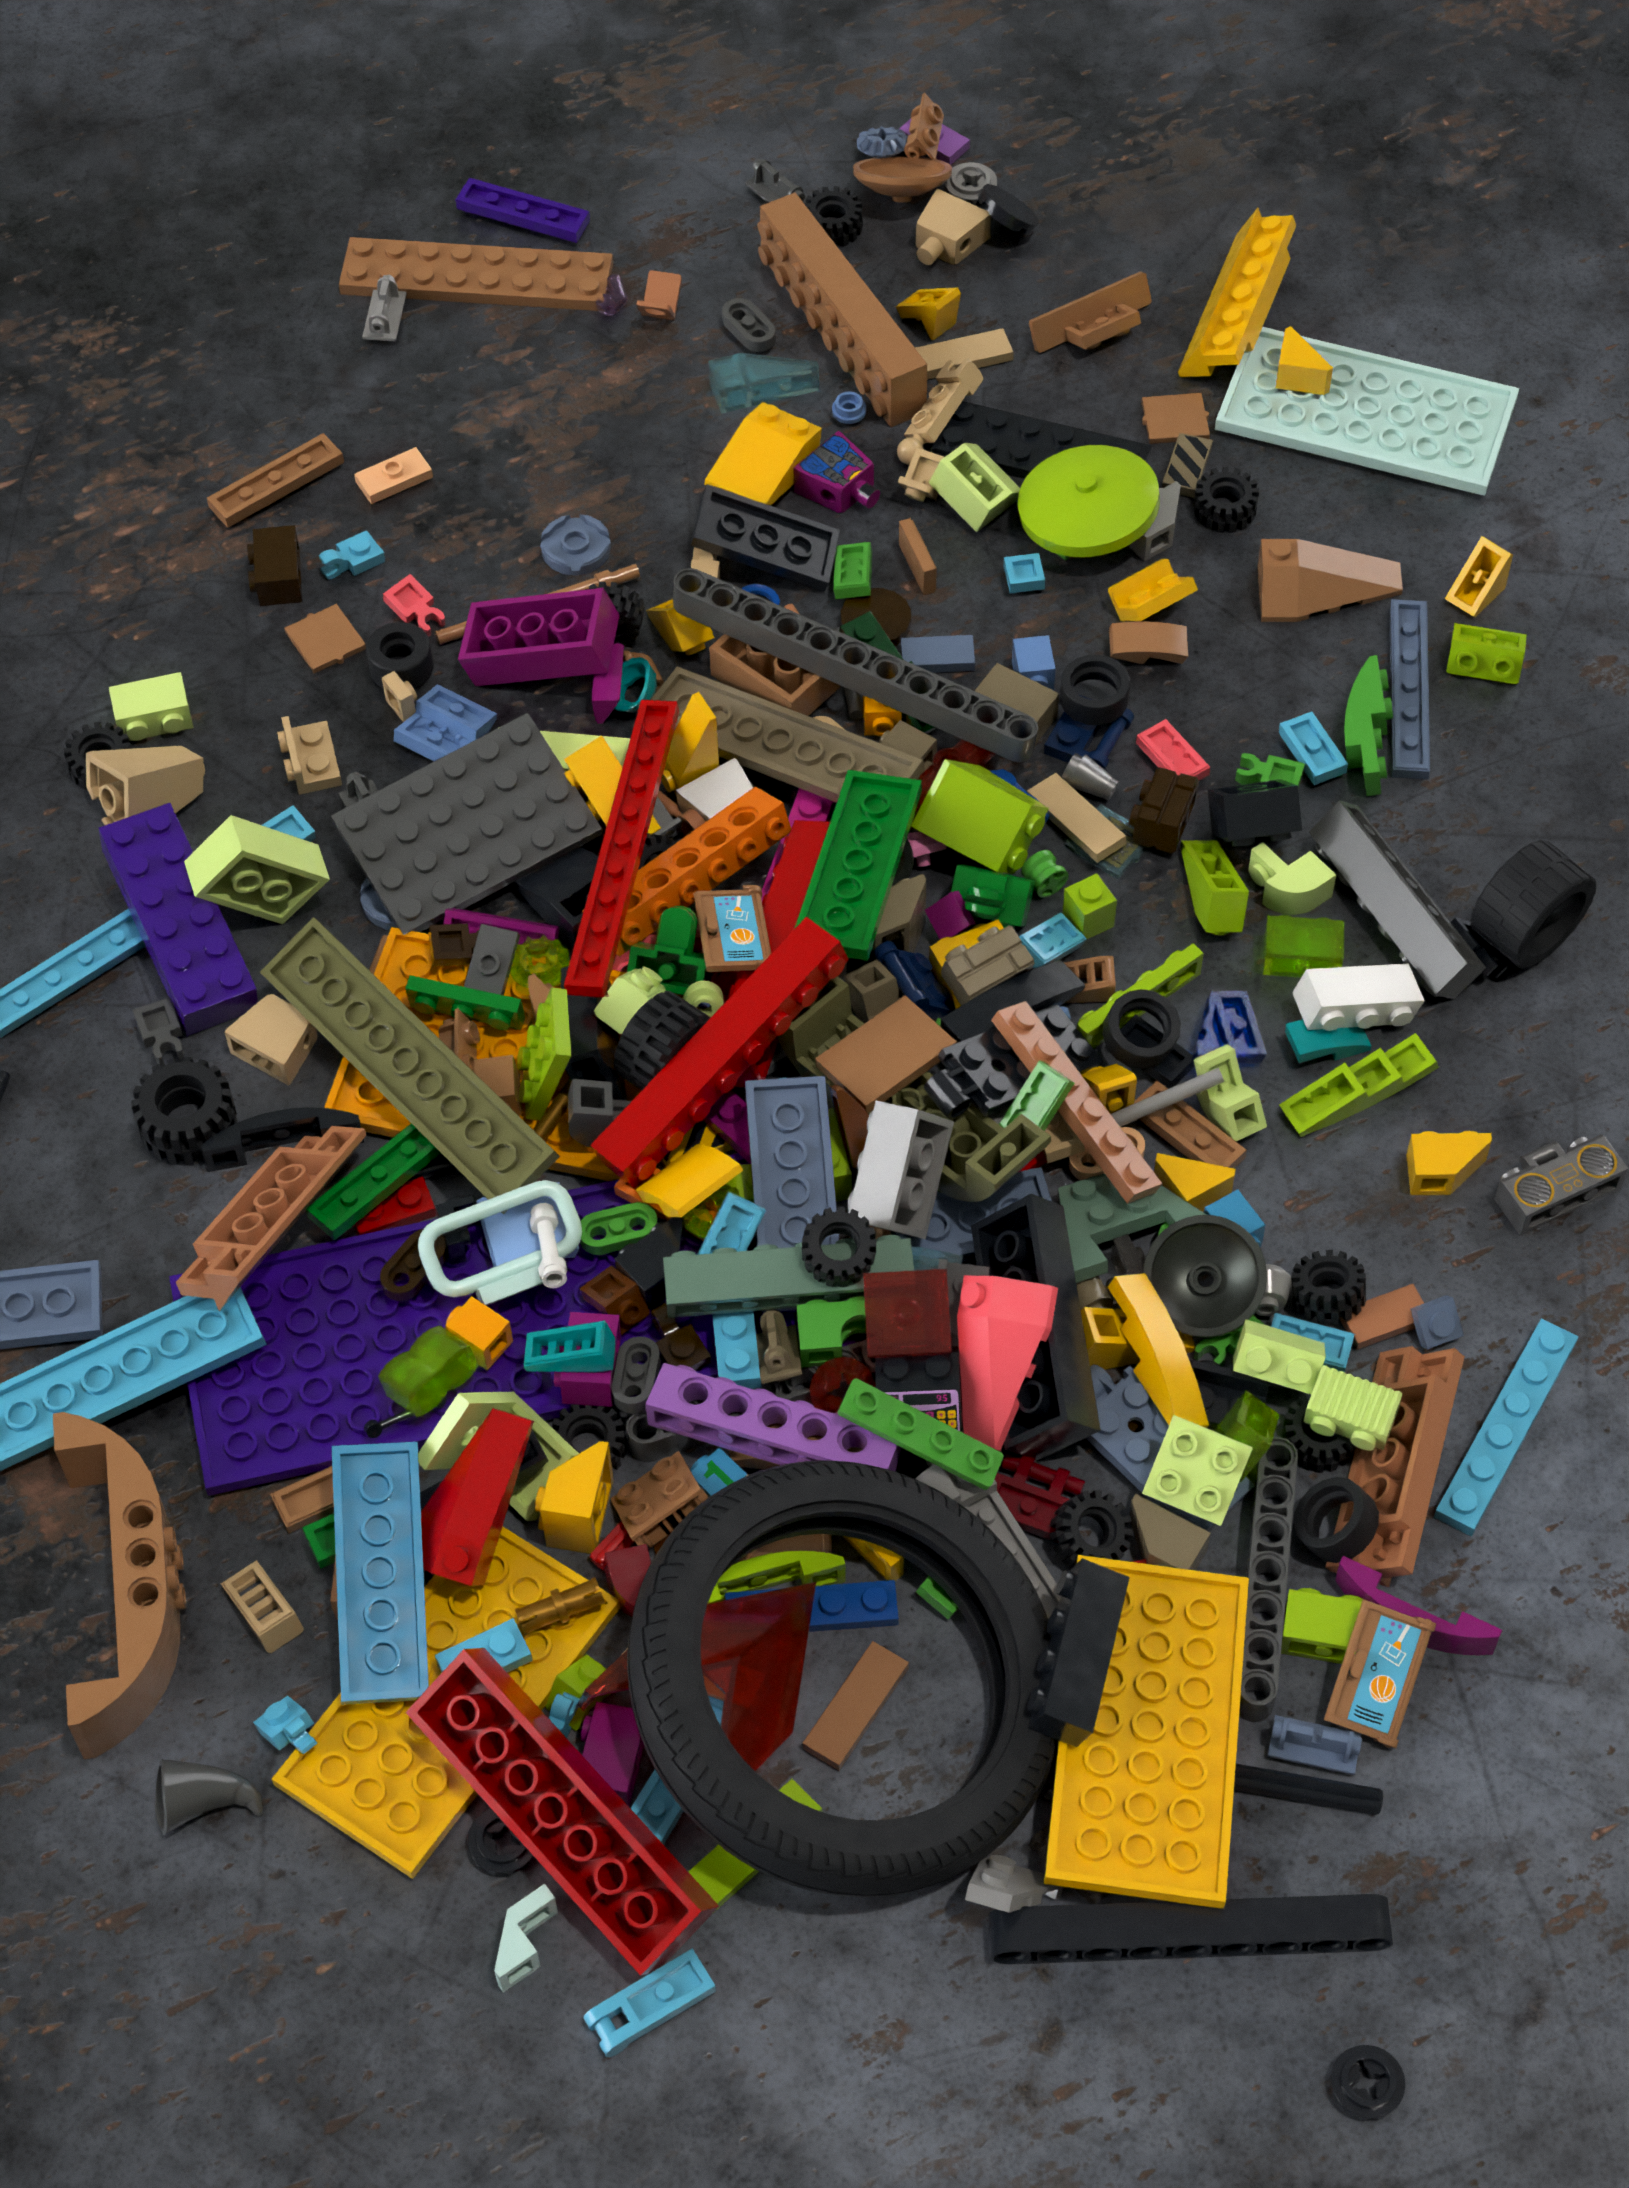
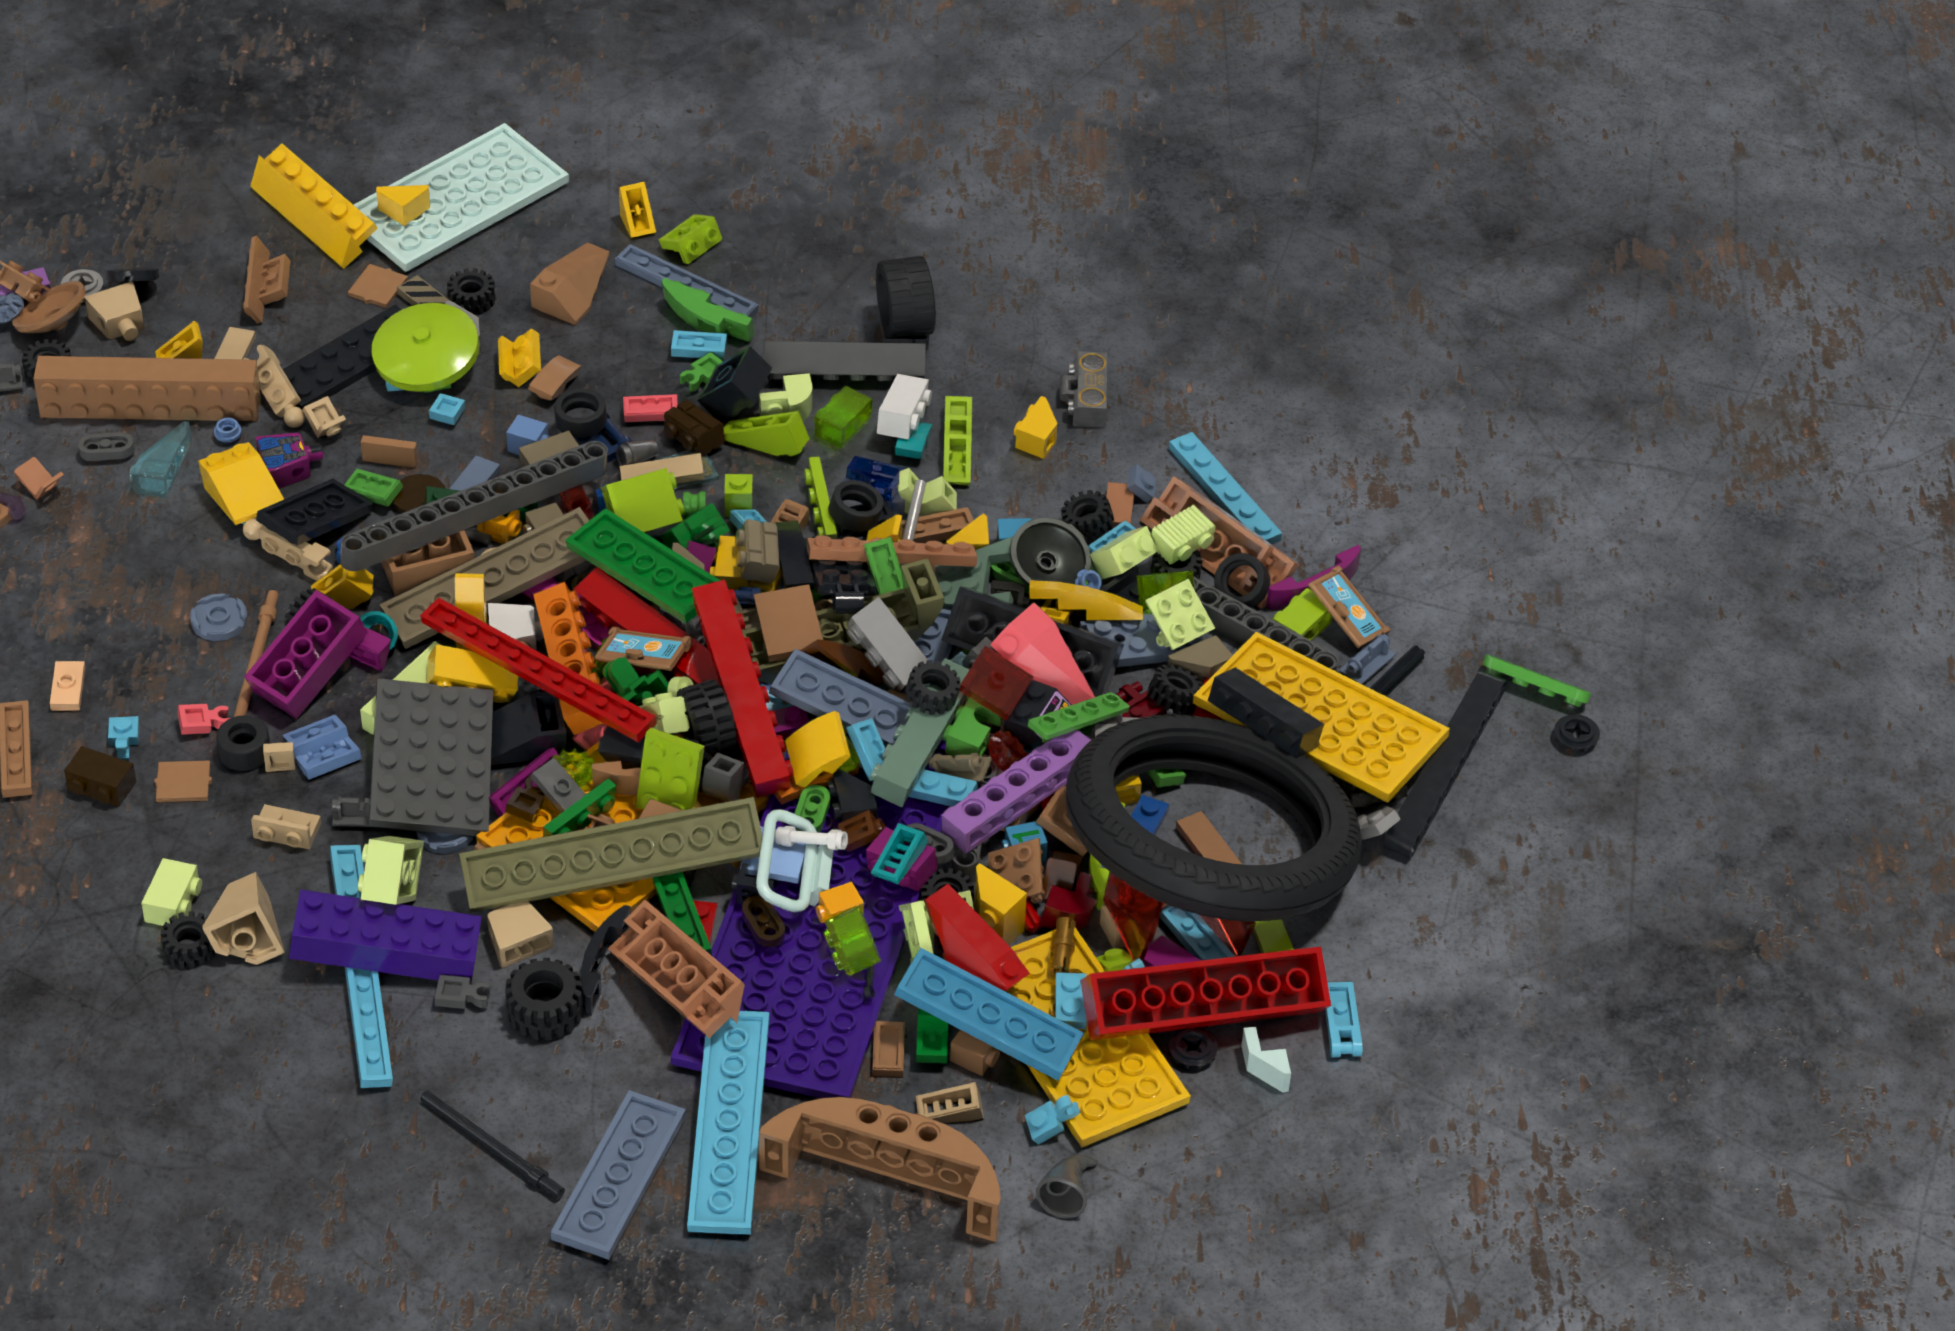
camera: 65 degrees left, 10 degrees down
dark brown plate [651,1303,711,1371] -> none
yellowish green slope [929,443,1020,532] -> none
none -> medium blue plate [1075,569,1101,590]
none -> bright green plate [1482,654,1592,707]

